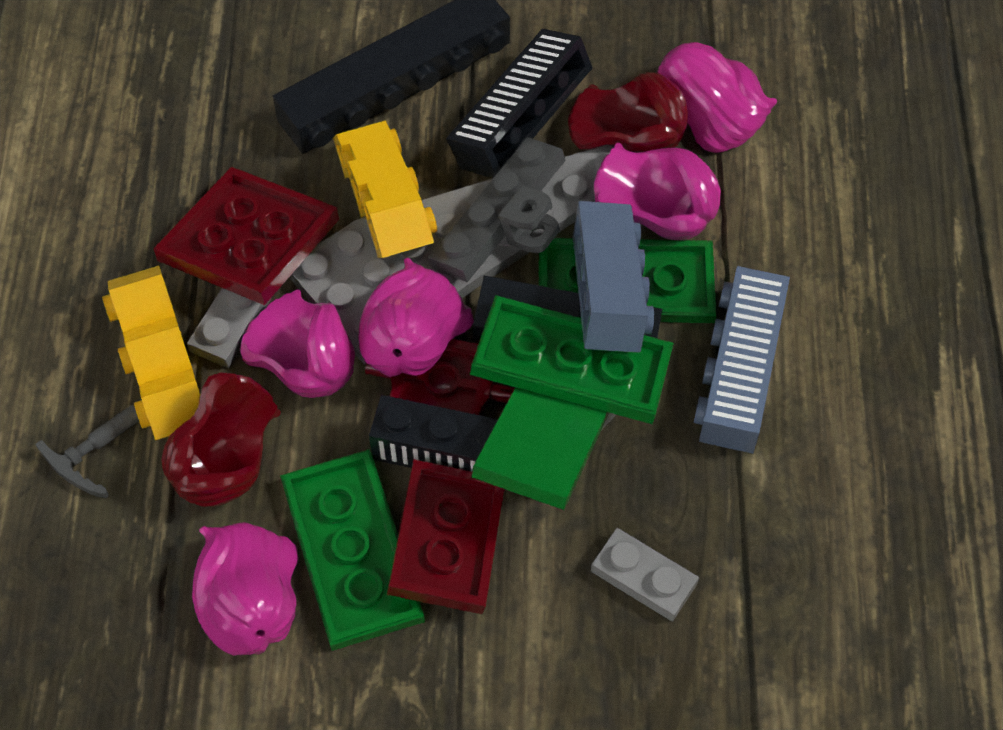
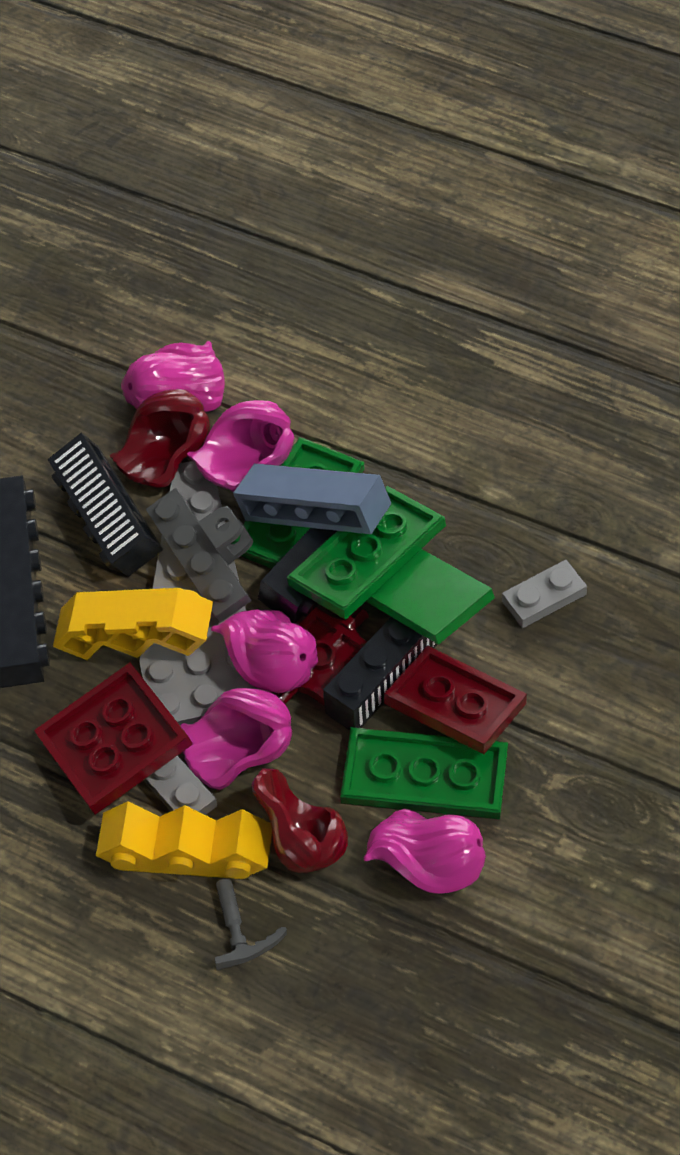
camera: 60 degrees left, 5 degrees down
sand blue brick [694,266,790,454] -> none

